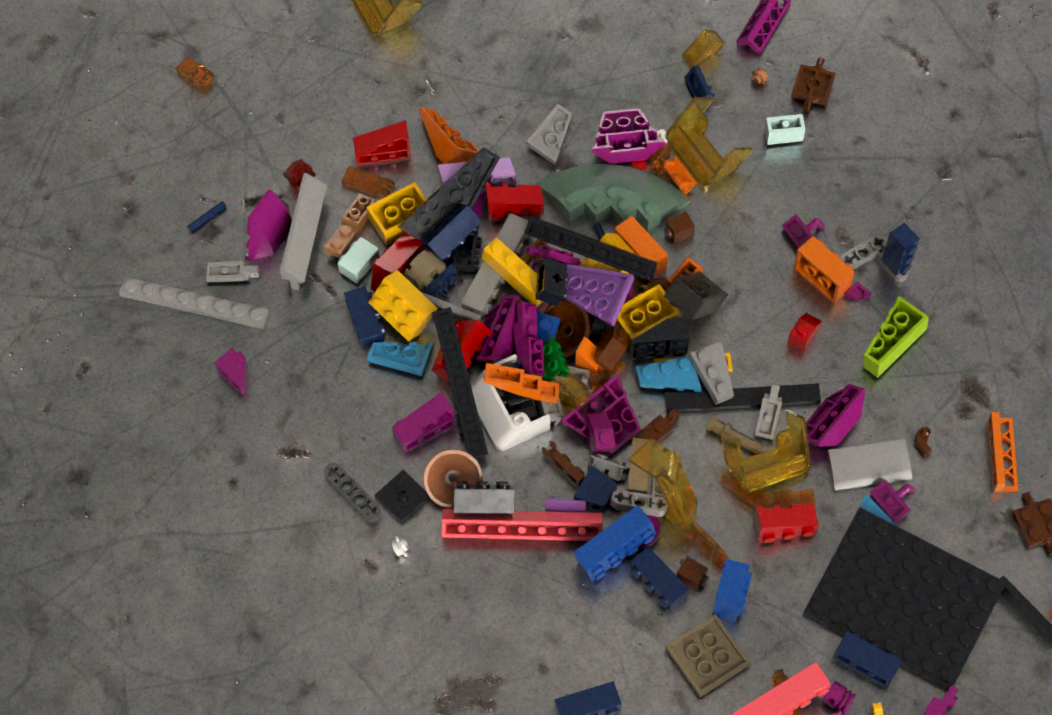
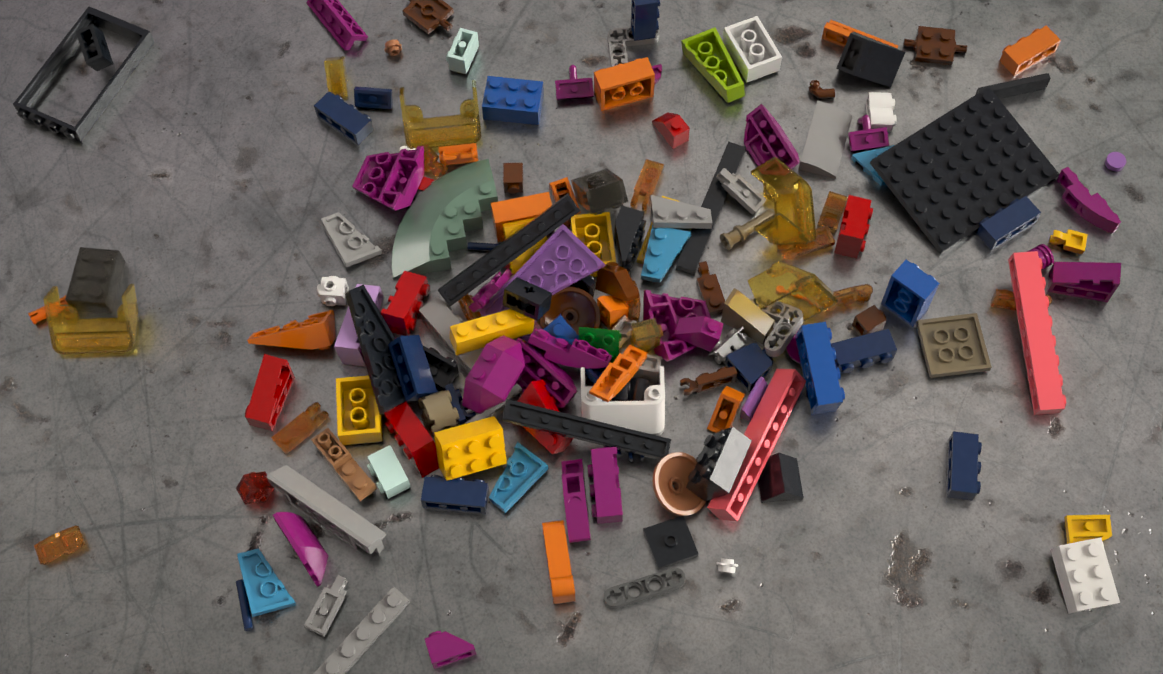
camera: 65 degrees left, 0 degrees up
none -> dark azure wing [237,548,296,617]
none -> dark blue brick [314,91,373,145]
none -> white brick [317,276,349,306]
none -> magenta wedge [462,335,525,414]
none -> blue brick [482,76,544,125]
none -> orange beam [542,520,575,604]
none -> magenta slope [561,459,591,543]
none -> clear orange hinge [630,159,664,211]
none -> orange slope [707,386,745,433]
none -> white brick [723,16,782,83]
none -> black slope [758,453,804,503]
none -> black slope [836,32,906,87]
none -> white brick [866,92,896,132]

